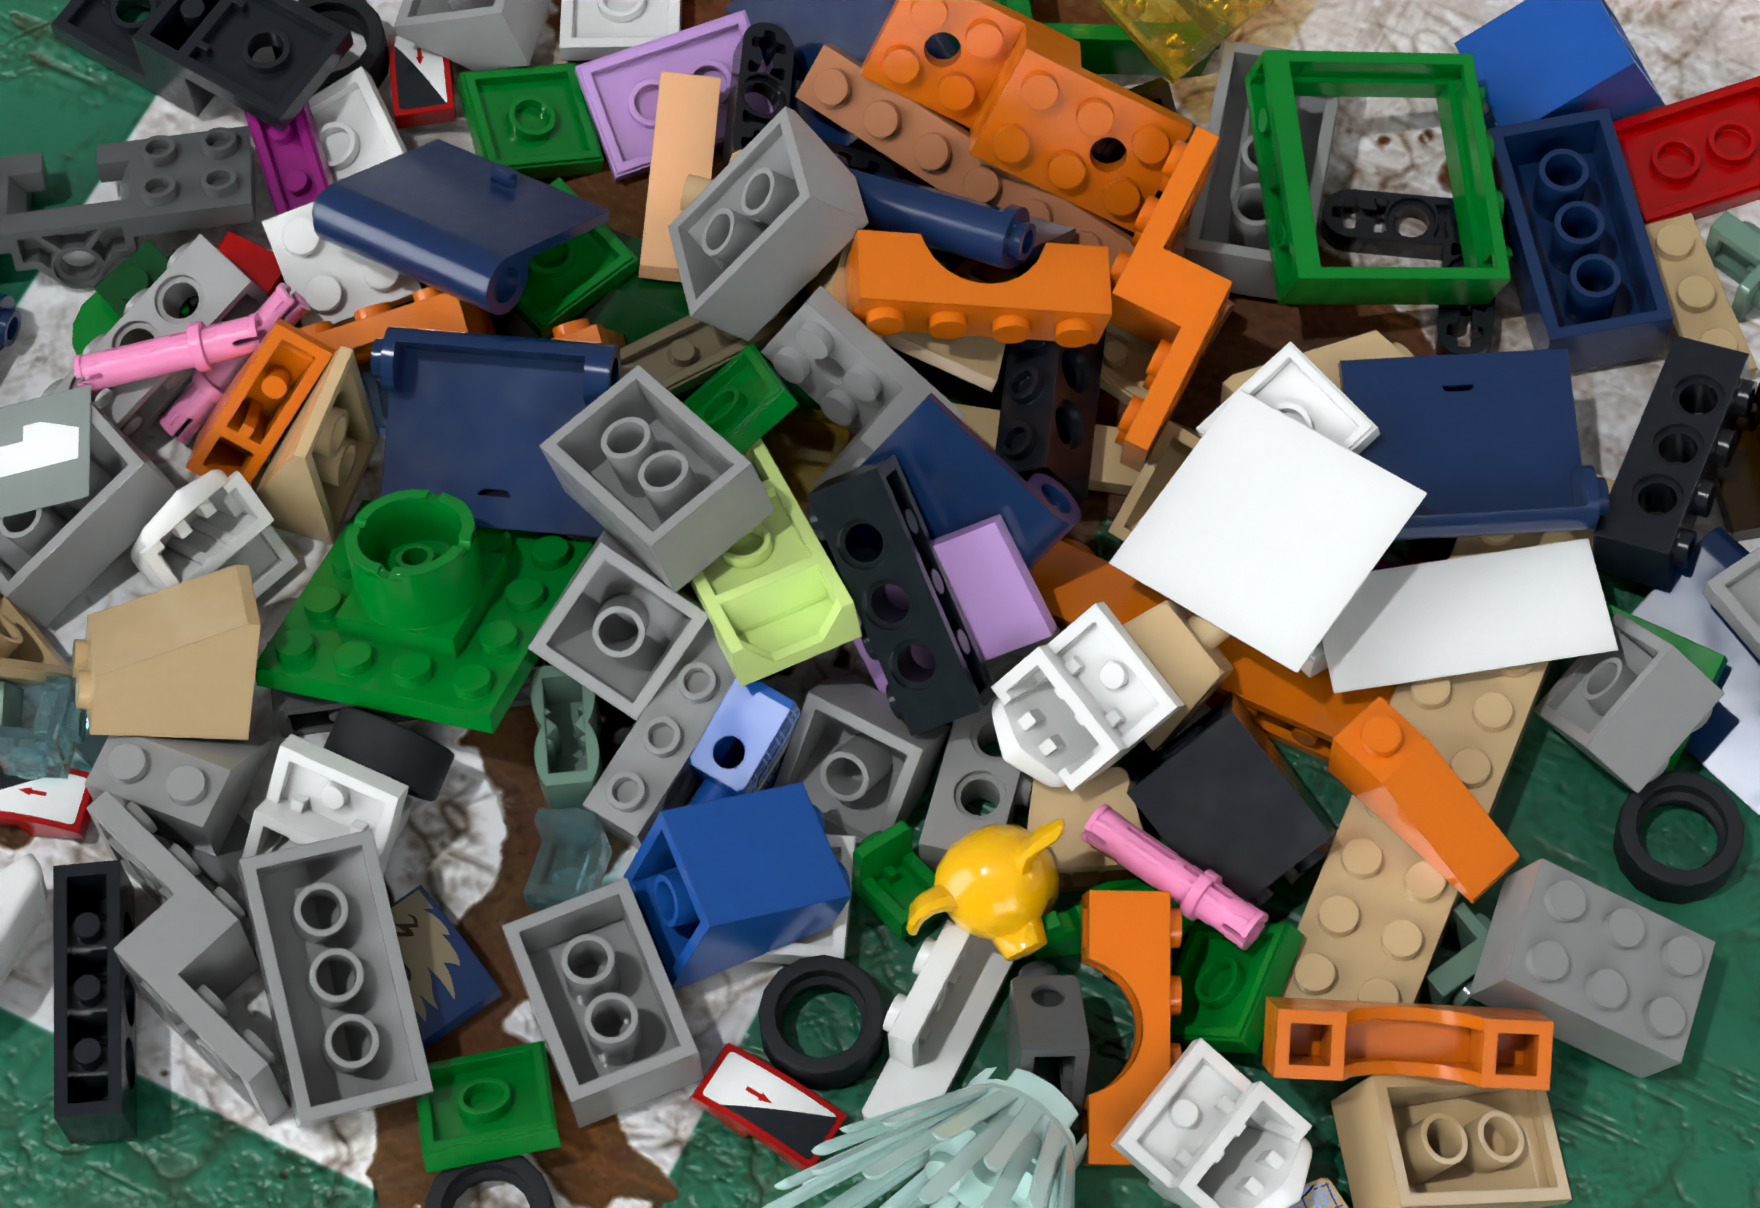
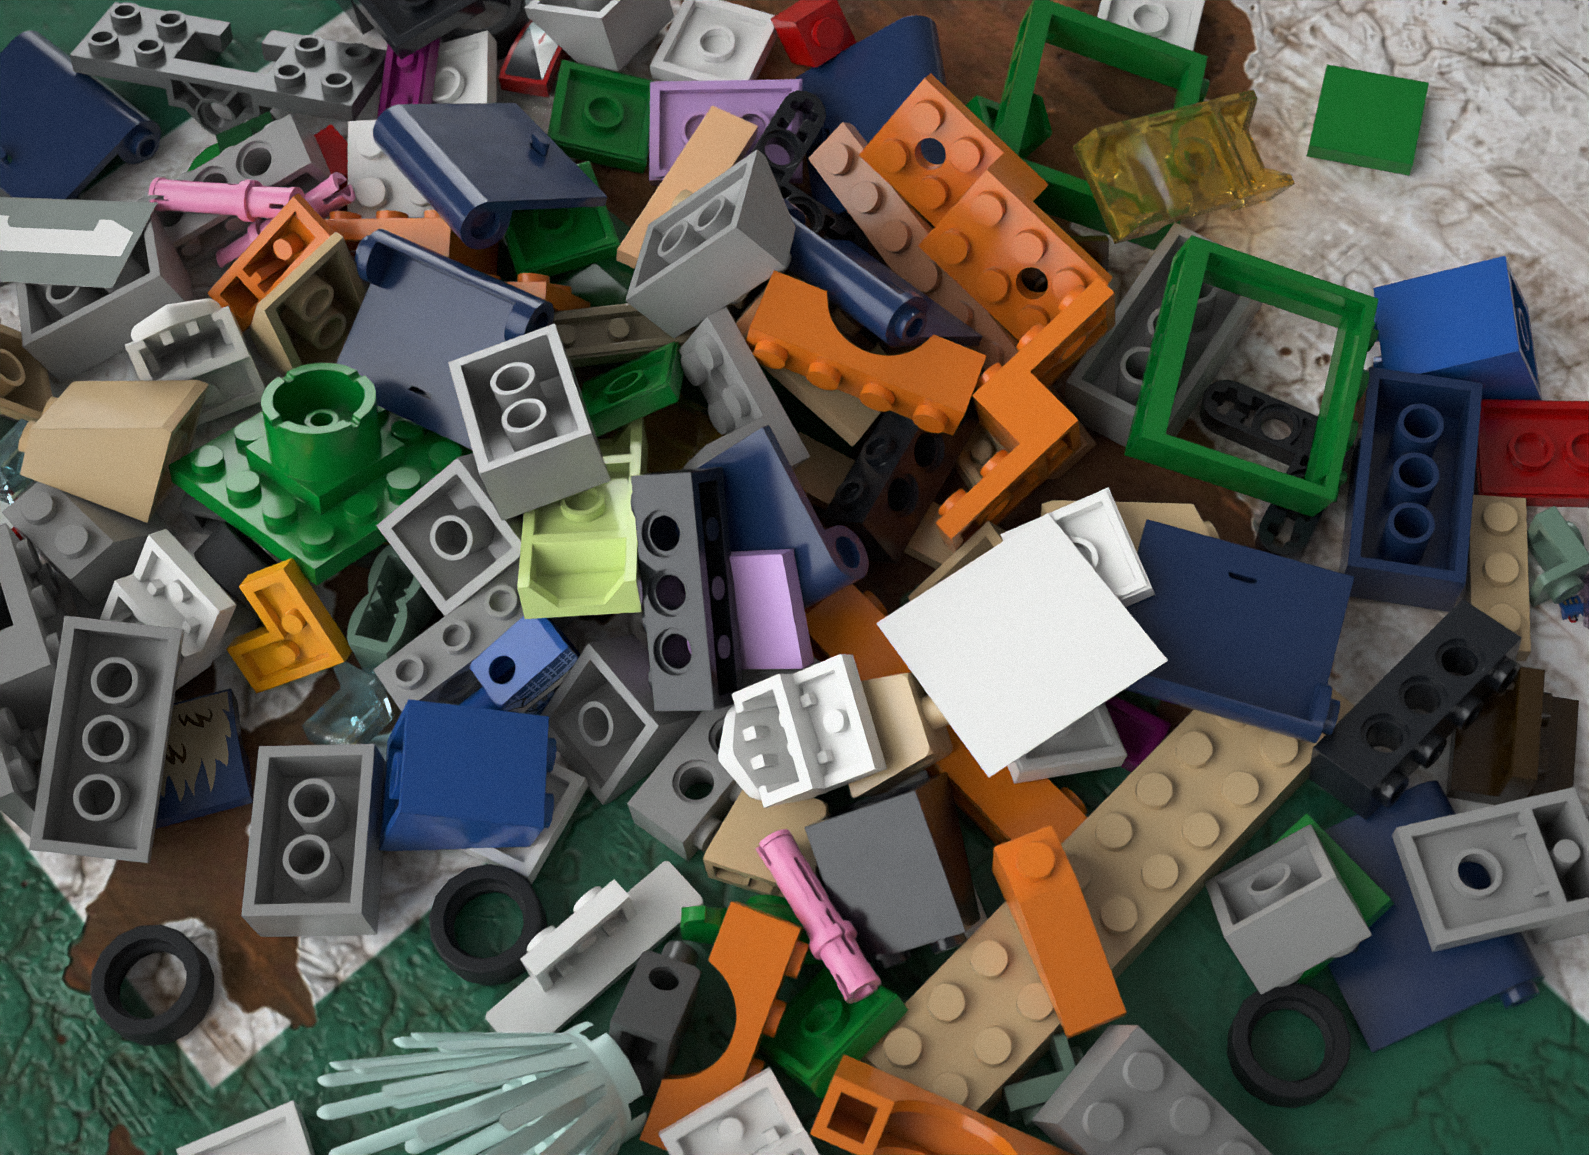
camera: 25 degrees right, 0 degrees up
green tile [416,1041,561,1173] -> none
slope [689,1043,847,1171] -> none
green bracket [852,820,946,940] -> none
yellow piece [906,818,1065,961] -> none
white sticker [1322,538,1619,694] -> none
none -> light orange plate [226,558,352,694]

